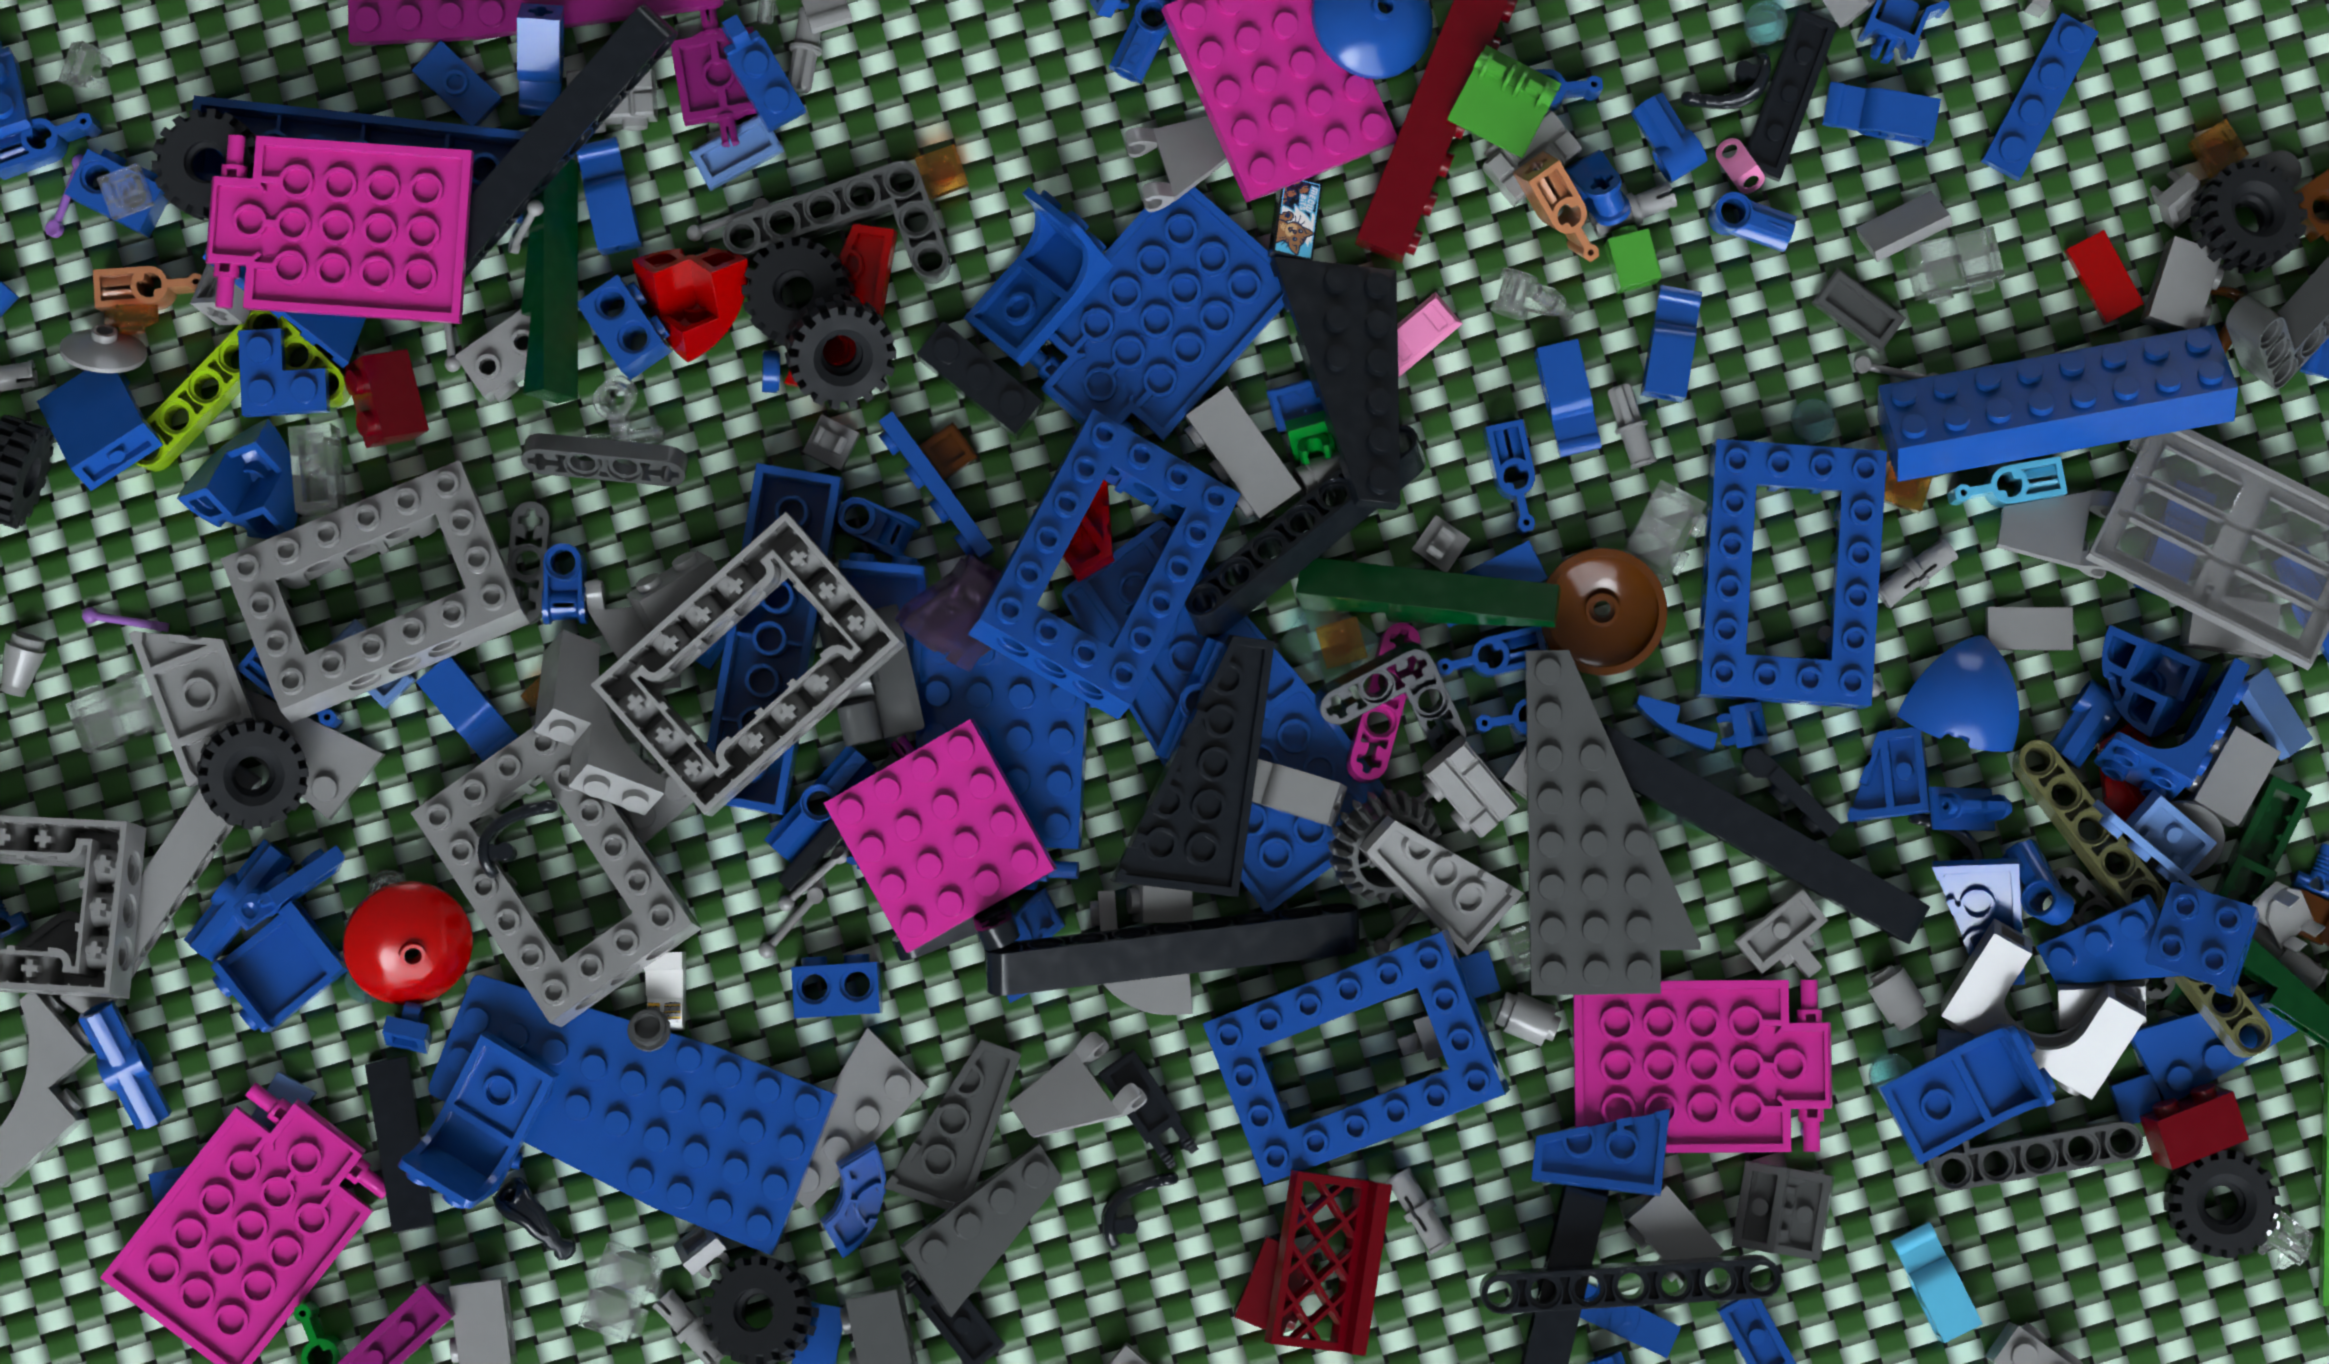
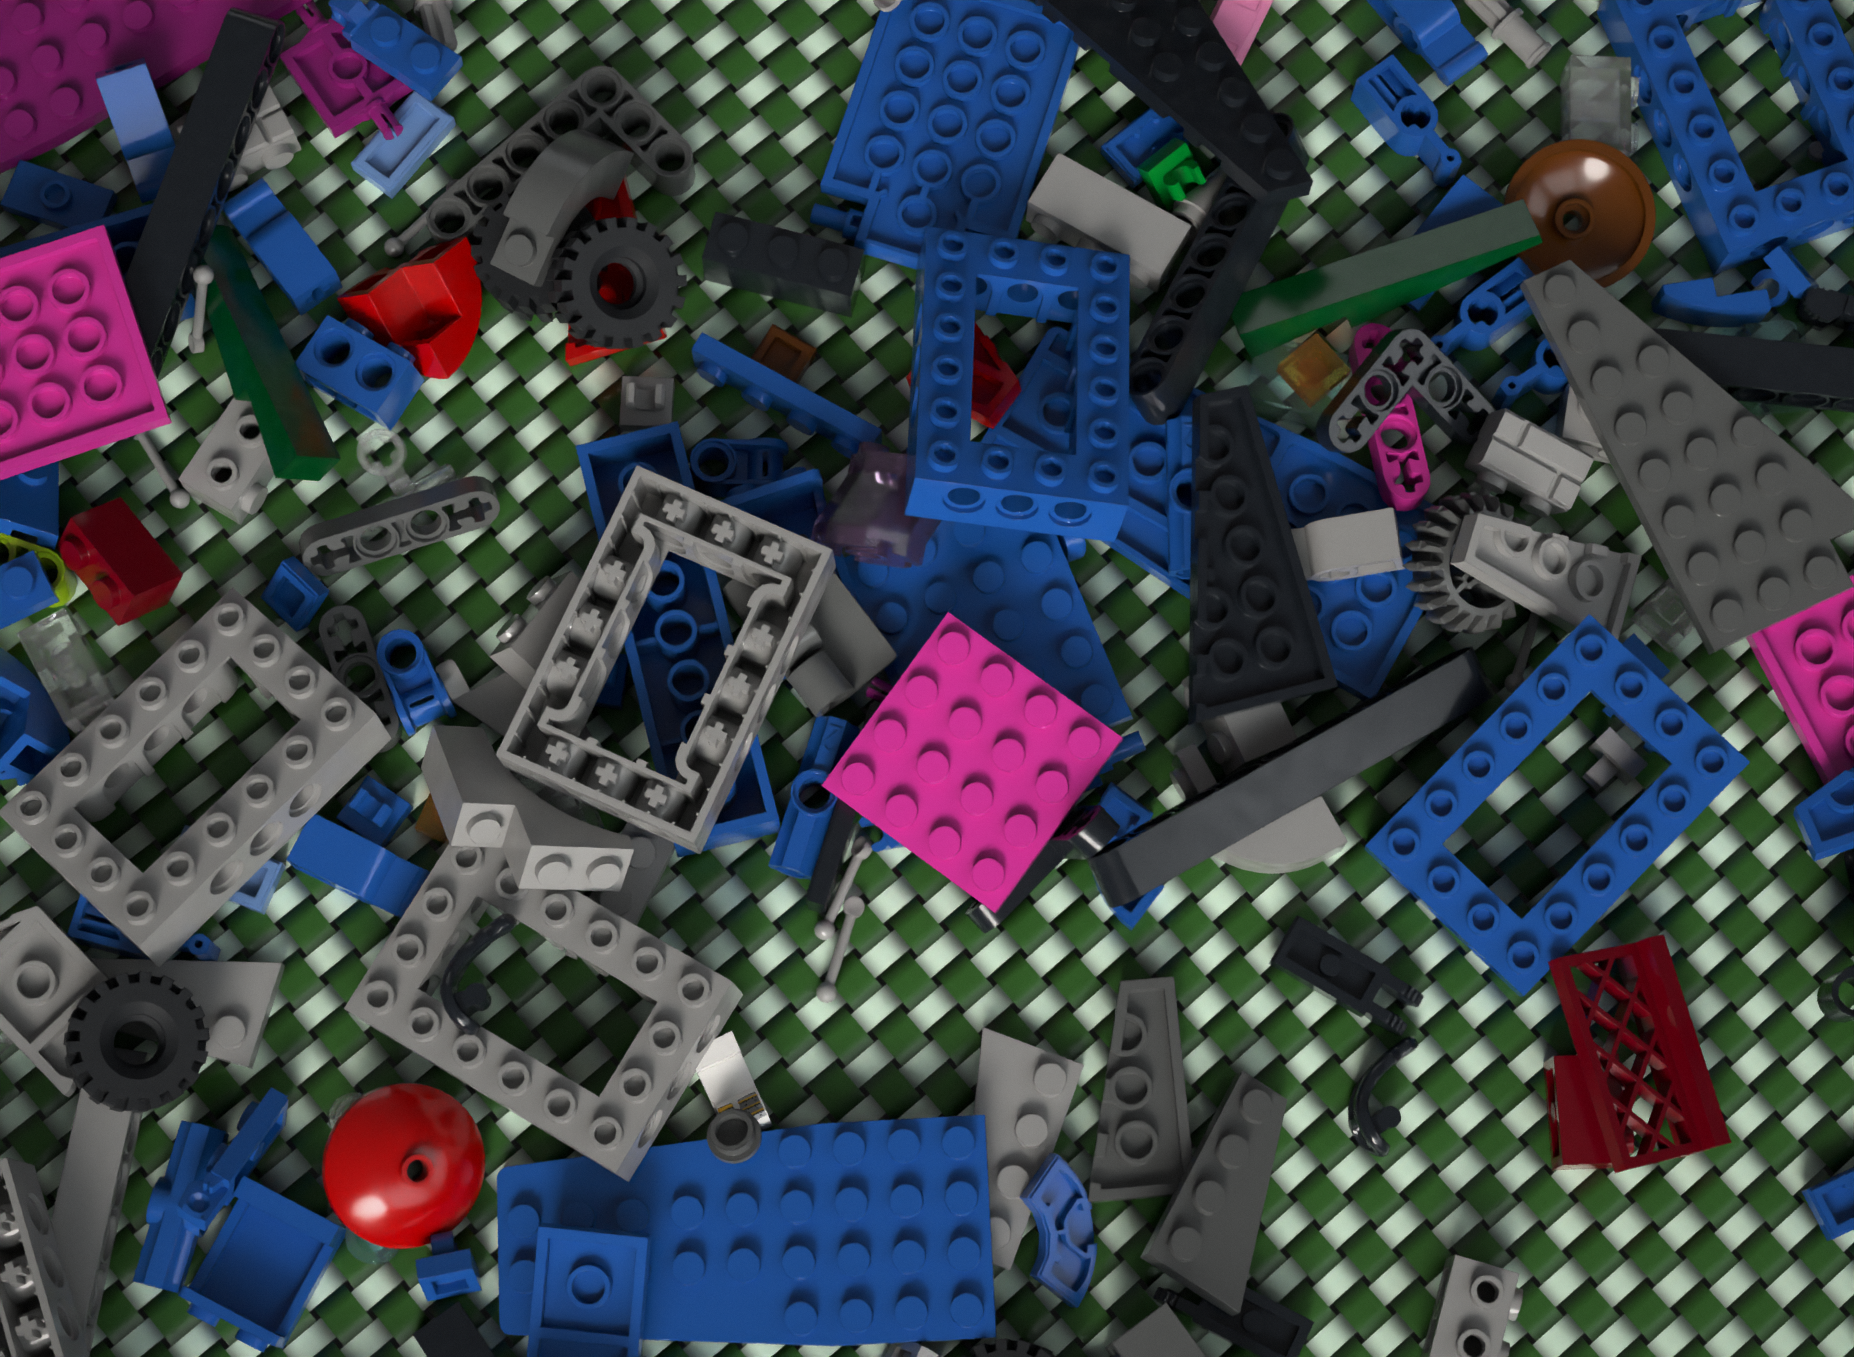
camera: 30 degrees left, 10 degrees down
blue tile [762,350,780,393] -> none
blue brick [791,954,883,1019] -> none
clear orange plate [915,144,969,200] -> none
blue bracket [964,187,1113,367] -> none
light grey flag [1008,1032,1147,1138] -> none
light grey pin [1386,1167,1454,1255] -> none
light grey tile [1411,515,1470,572] -> none
light grey brick [1494,992,1561,1046] -> none
none -> blue tile [260,556,330,632]
none -> blue tile [336,775,413,848]
none -> dark grey arch [490,129,634,287]

